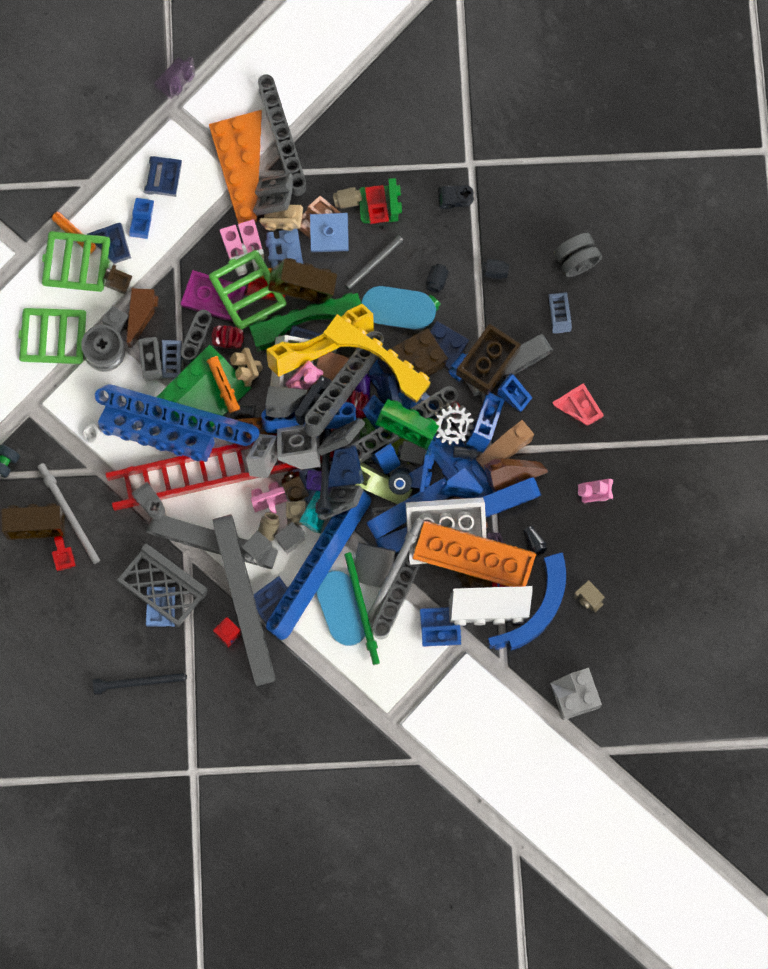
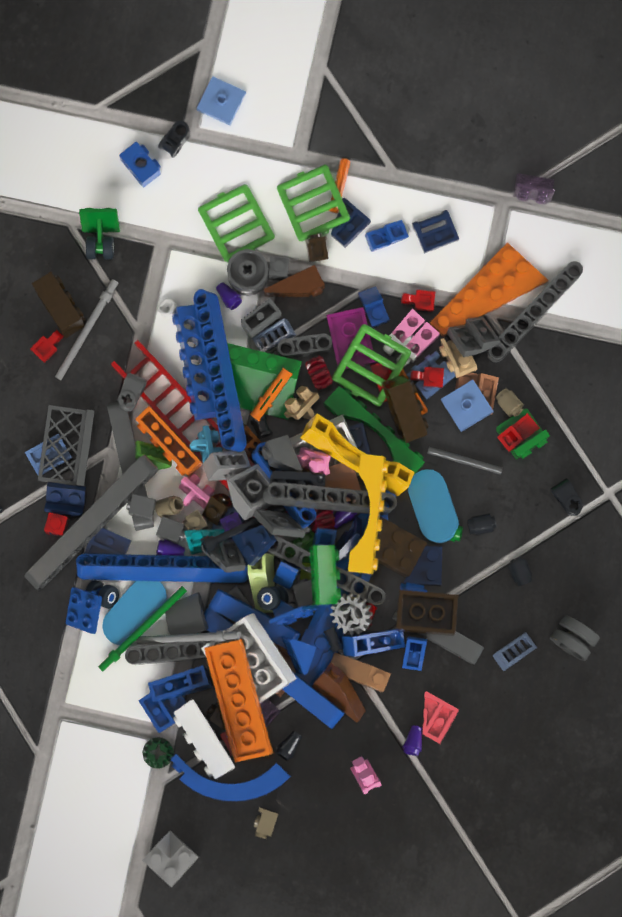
camera: 60 degrees right, 5 degrees up
none -> dark blue bracket [44,482,86,516]
none -> blue plate [66,580,119,634]
none -> orange brick [135,406,203,476]
none -> bright green slope [135,440,172,470]
none -> dark green gear [142,737,174,769]
none -> blue slope [148,665,213,702]
none -> dark purple cone [156,539,185,556]
none -> medium azure hips [189,425,222,463]
none -> dark purple cone [216,282,242,310]
none -> blue slope [358,286,390,328]
none -> red plate [401,290,435,312]
none -> dark purple cone [403,726,423,756]
none -> red plate [410,367,444,388]

